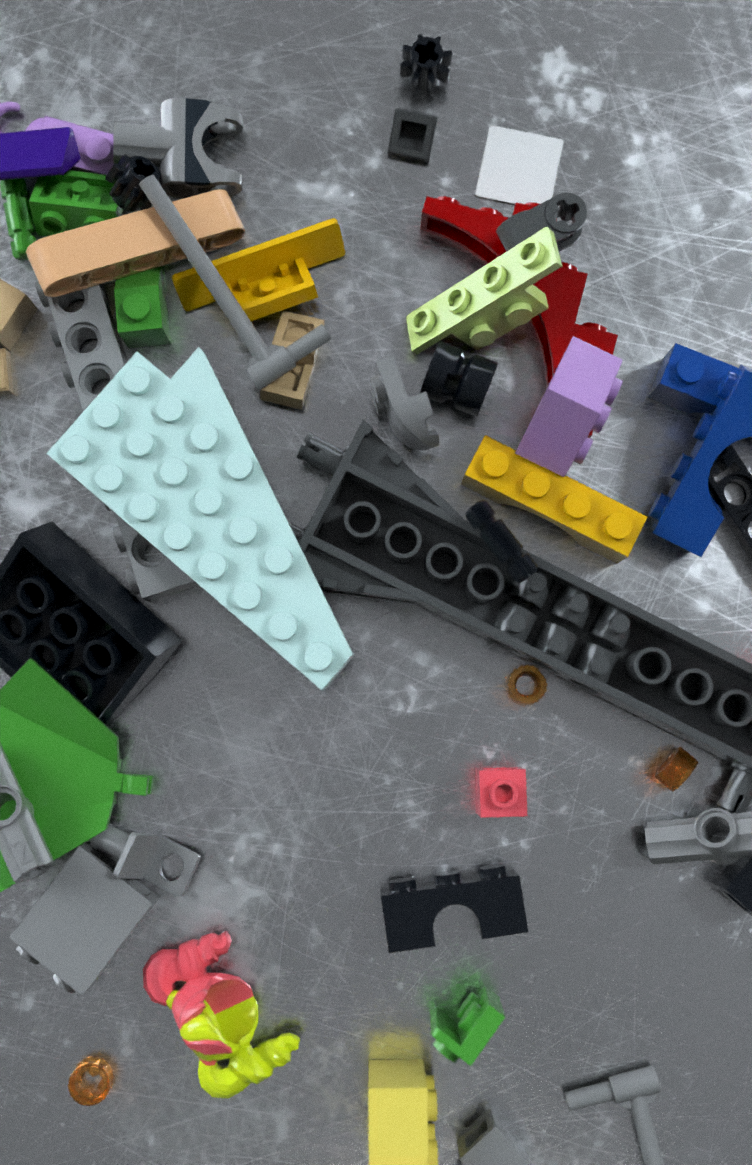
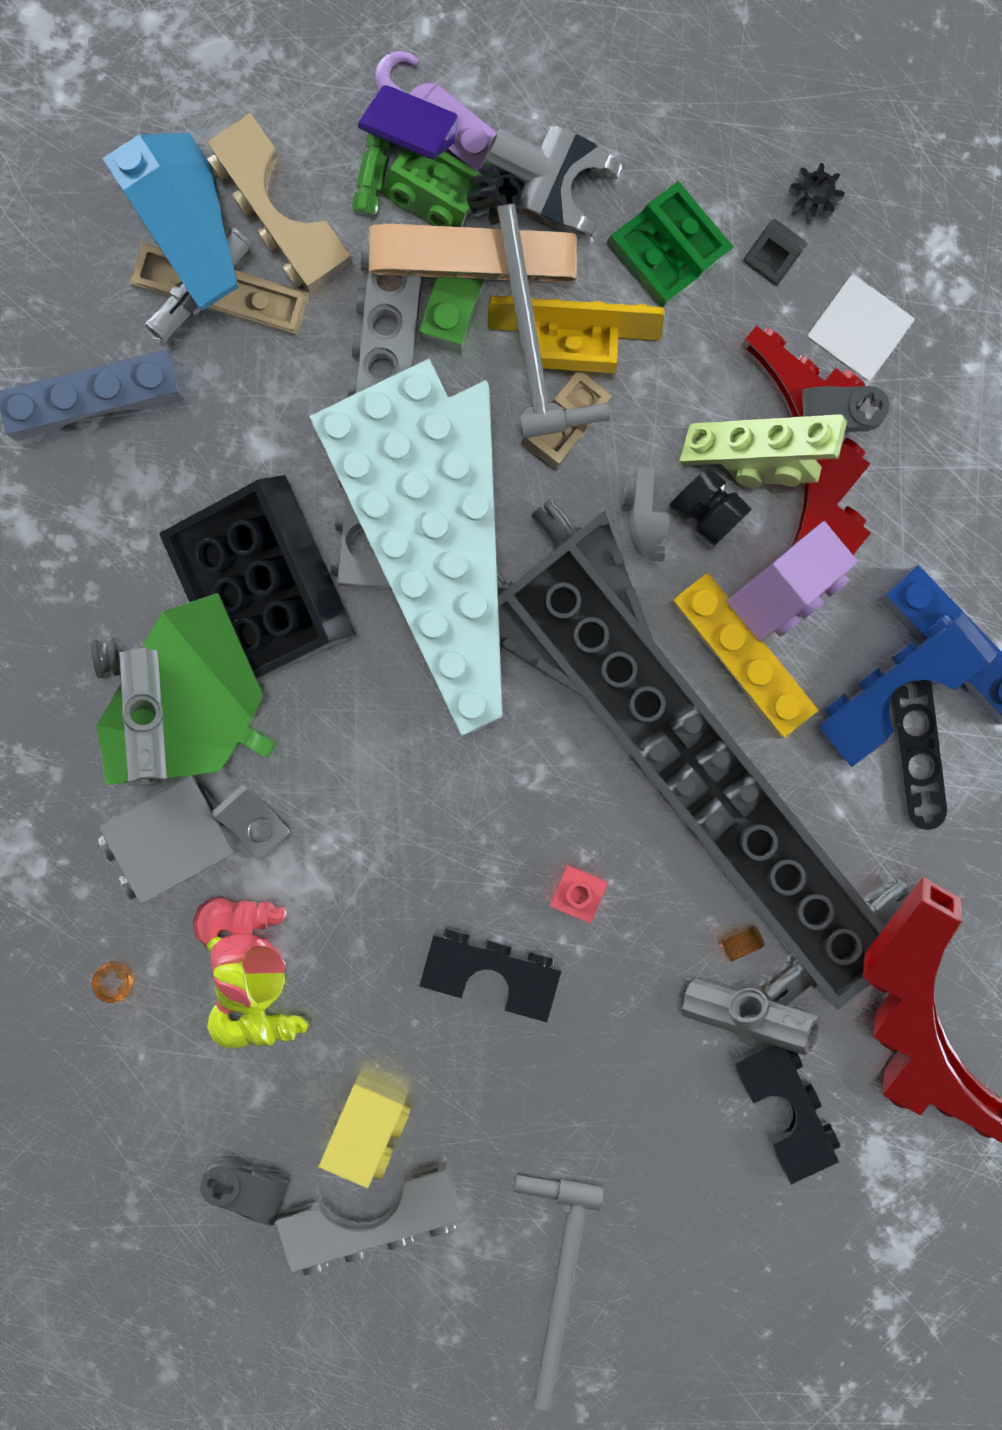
camera: 25 degrees right, 5 degrees up
bright green bracket [430,986,505,1066] -> none
black axle [465,500,538,583] -> none
clear orange axle [505,665,547,706] -> none
none -> green slope [606,181,734,307]

